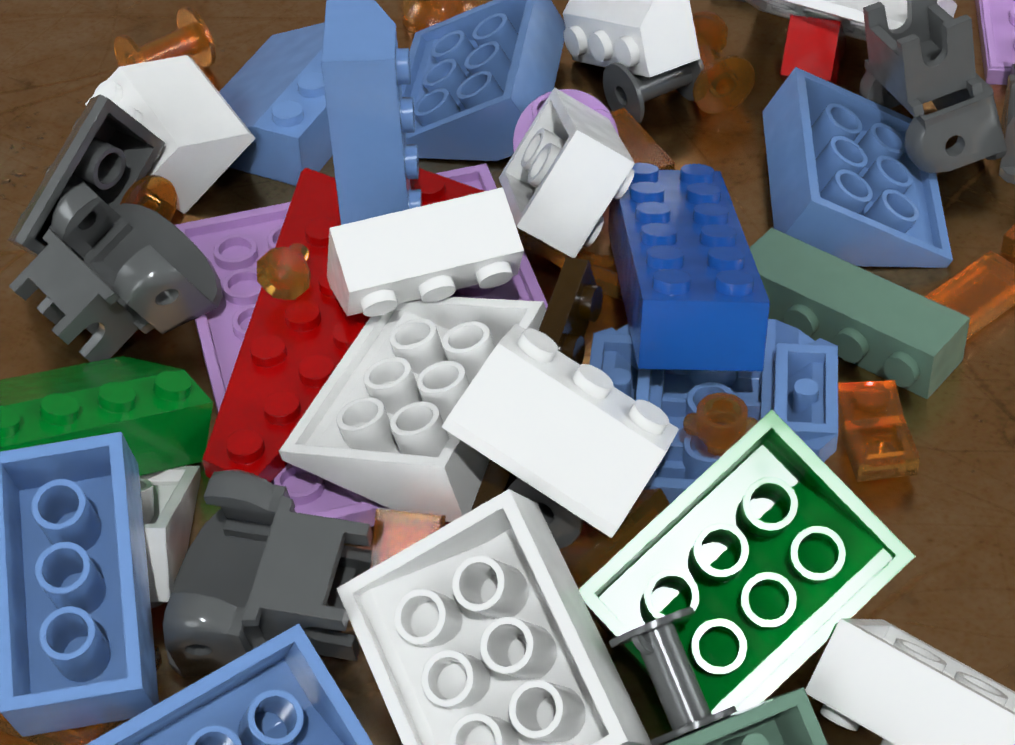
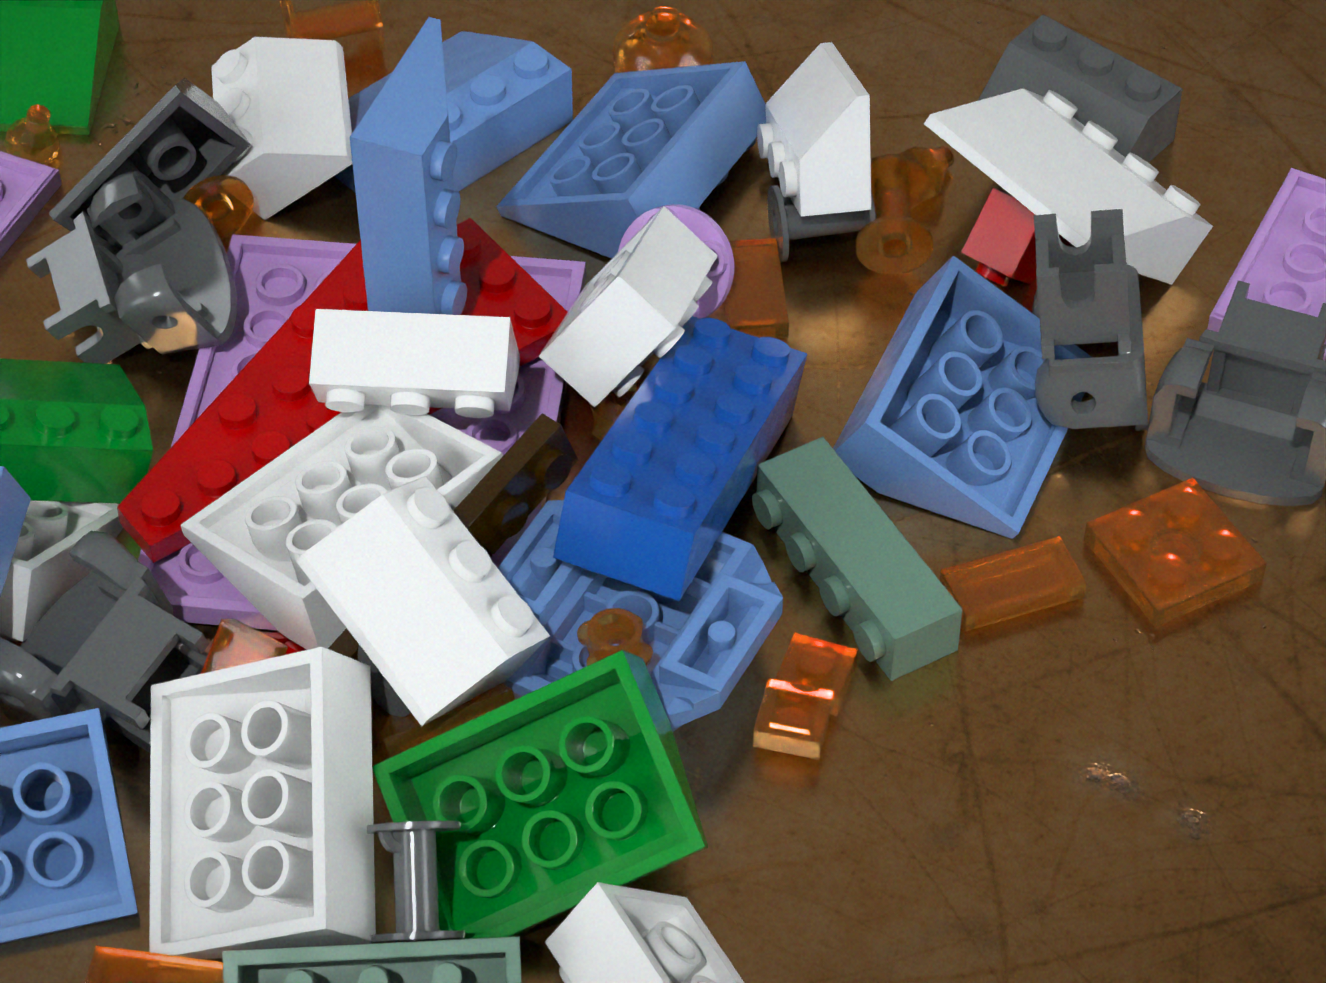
camera: 20 degrees right, 5 degrees up
clear orange rock [257,243,311,300] -> none

